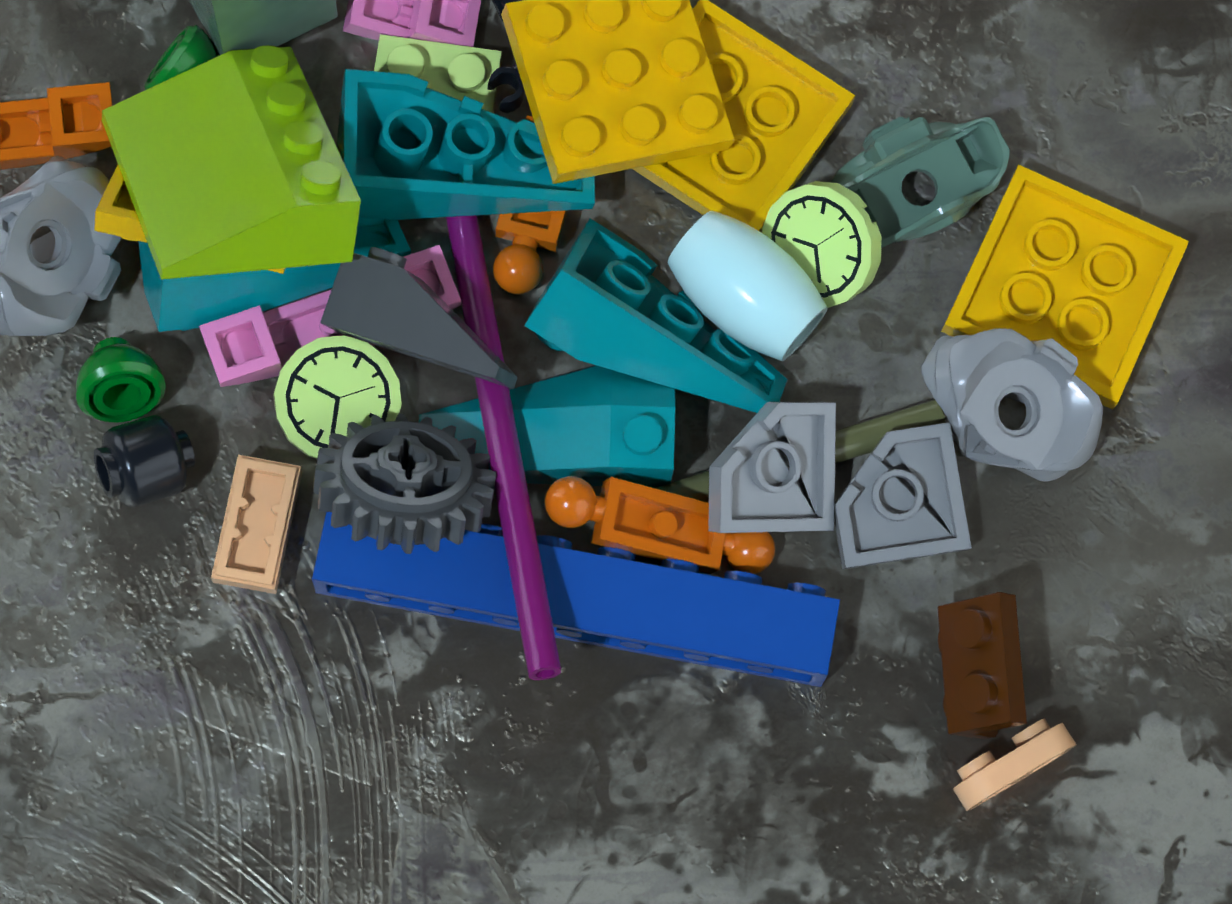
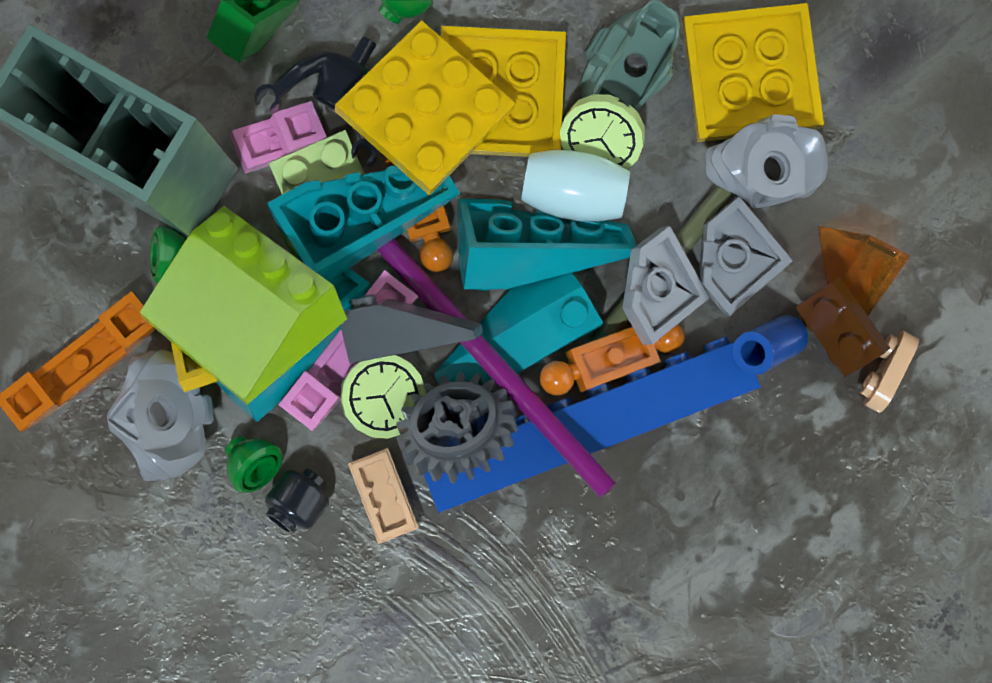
camera: 25 degrees left, 10 degrees up
none -> blue brick [733,315,808,375]
none -> clear orange slope [818,226,909,316]

